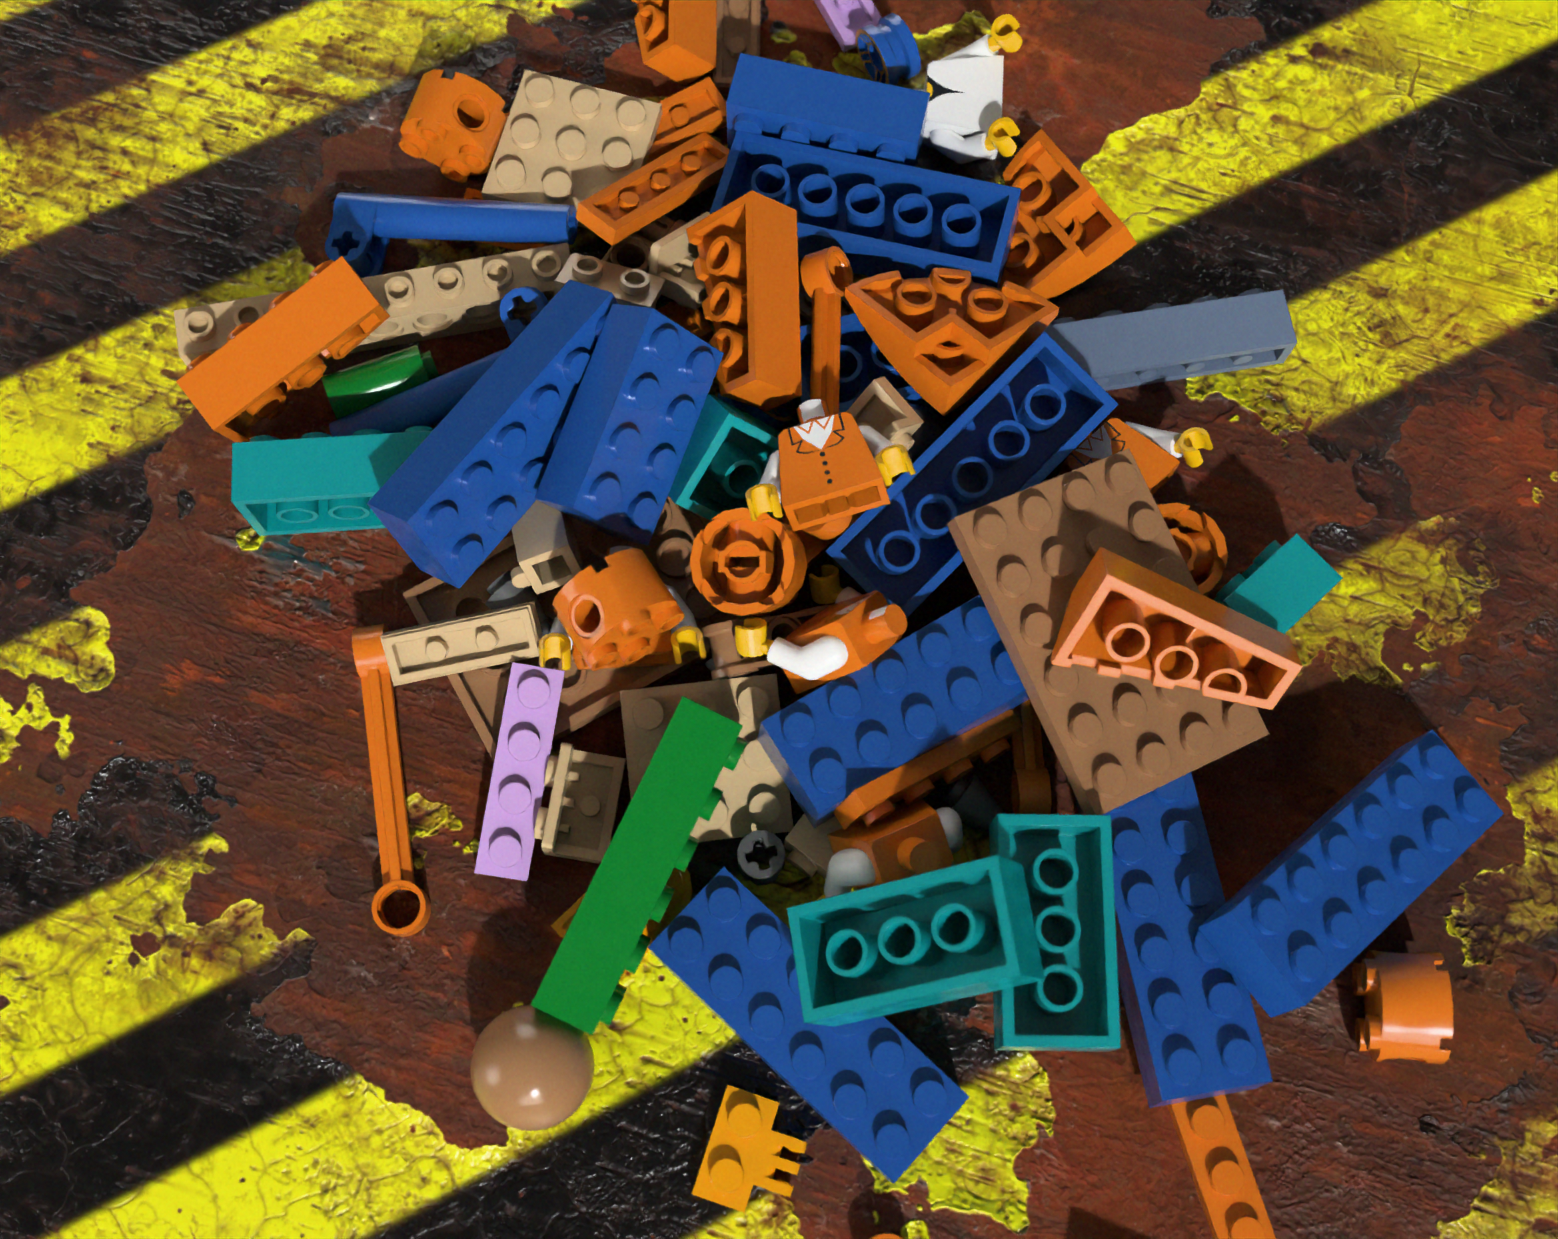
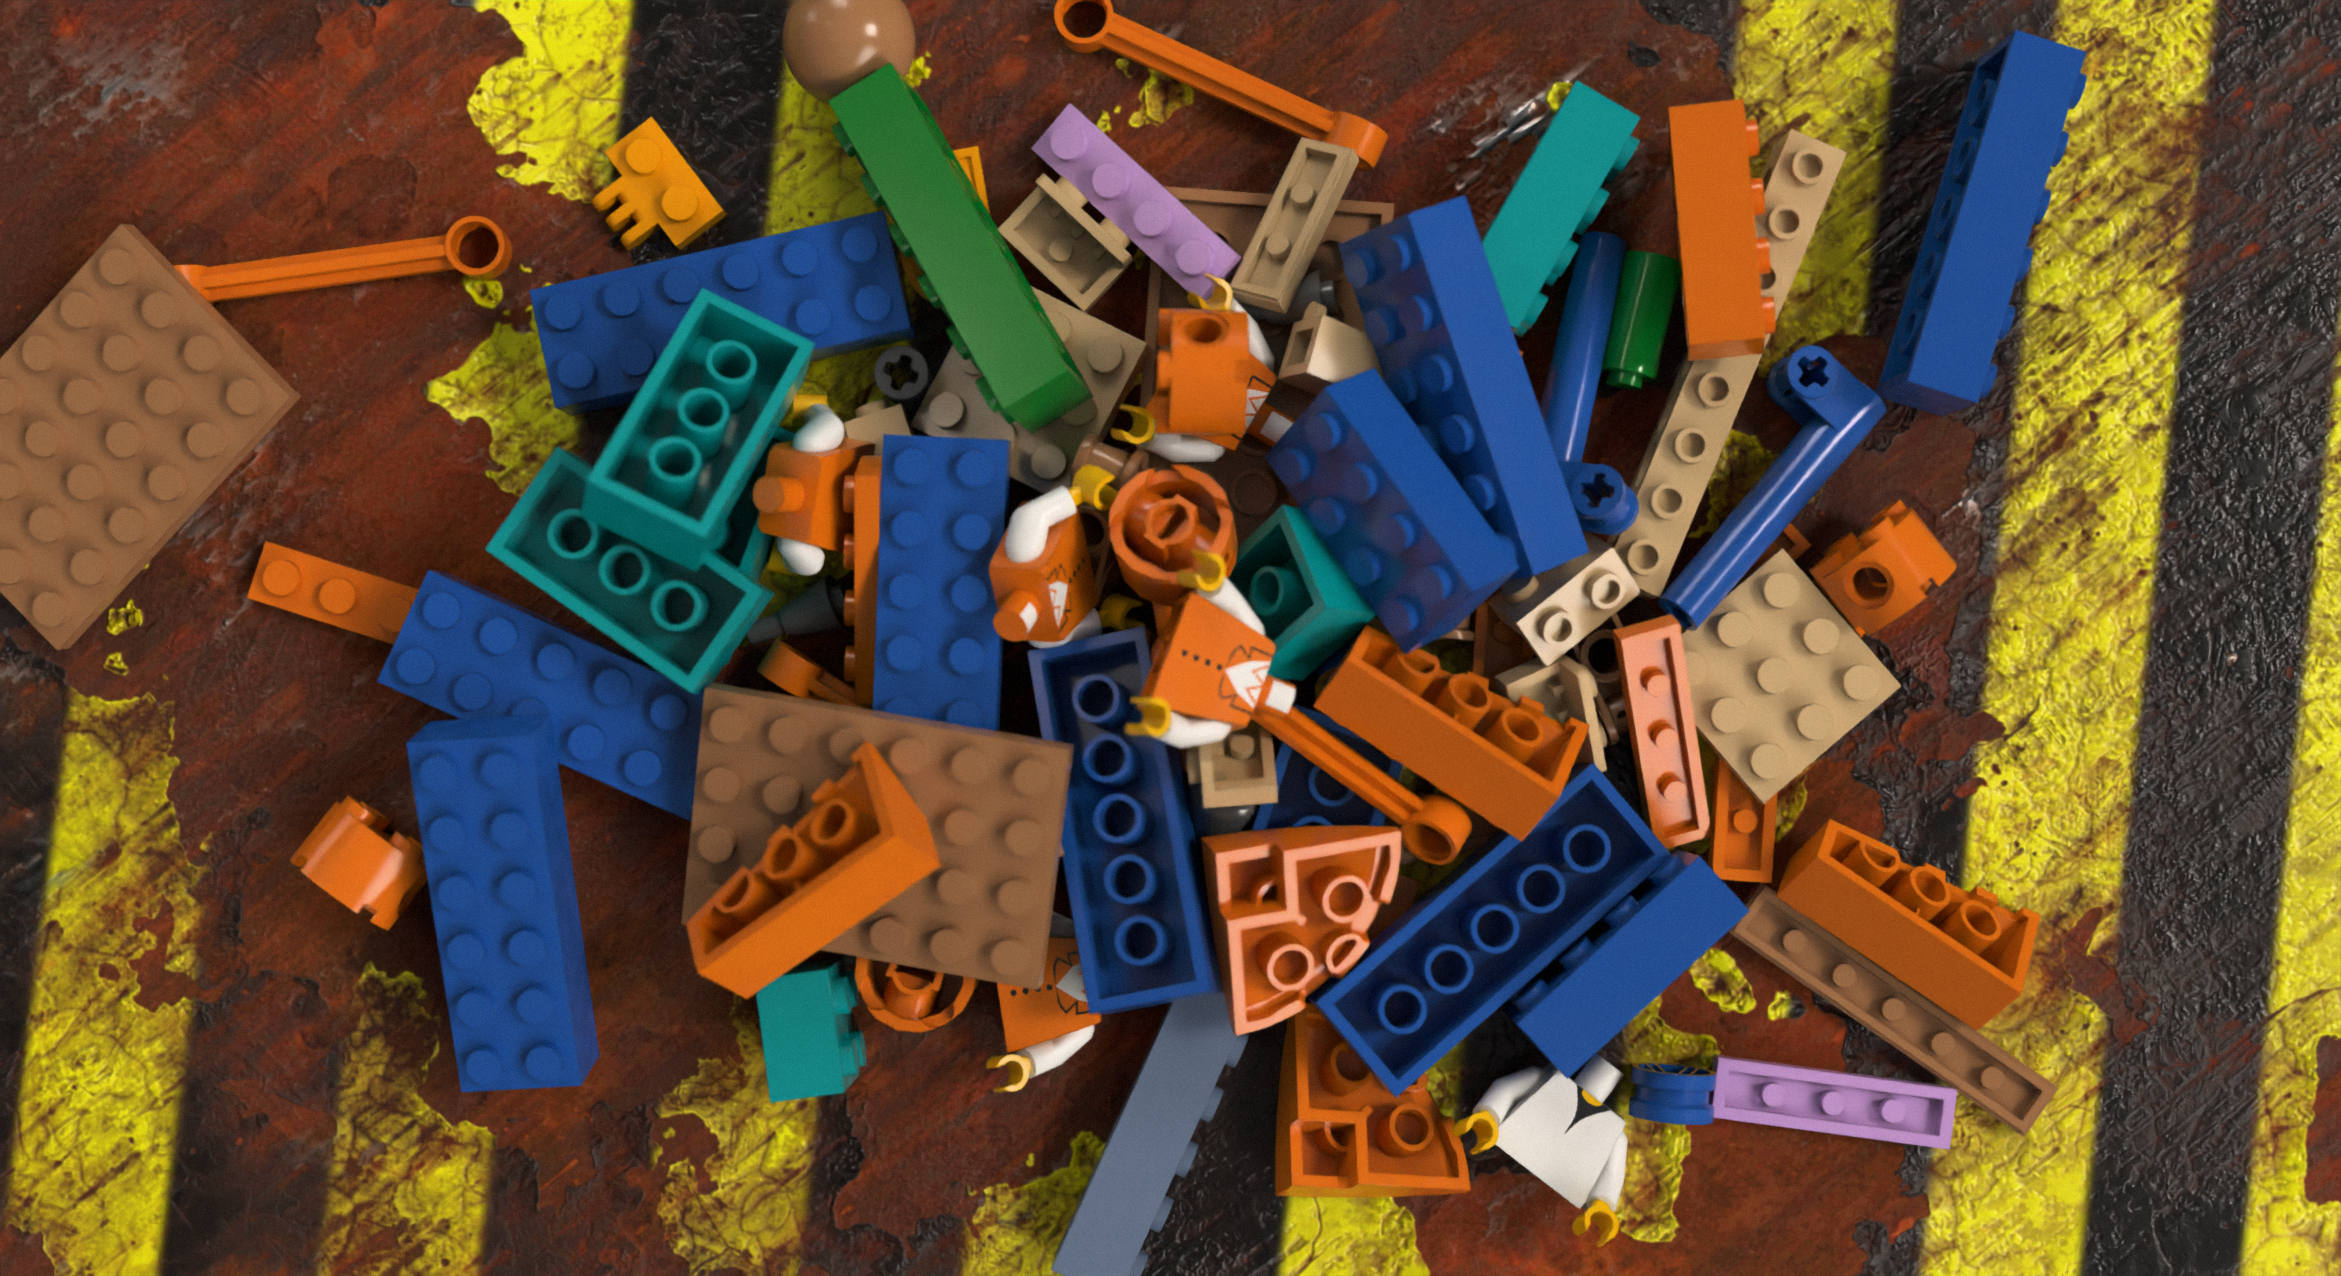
camera: 125 degrees right, 15 degrees up
none -> blue brick [1875,30,2087,416]

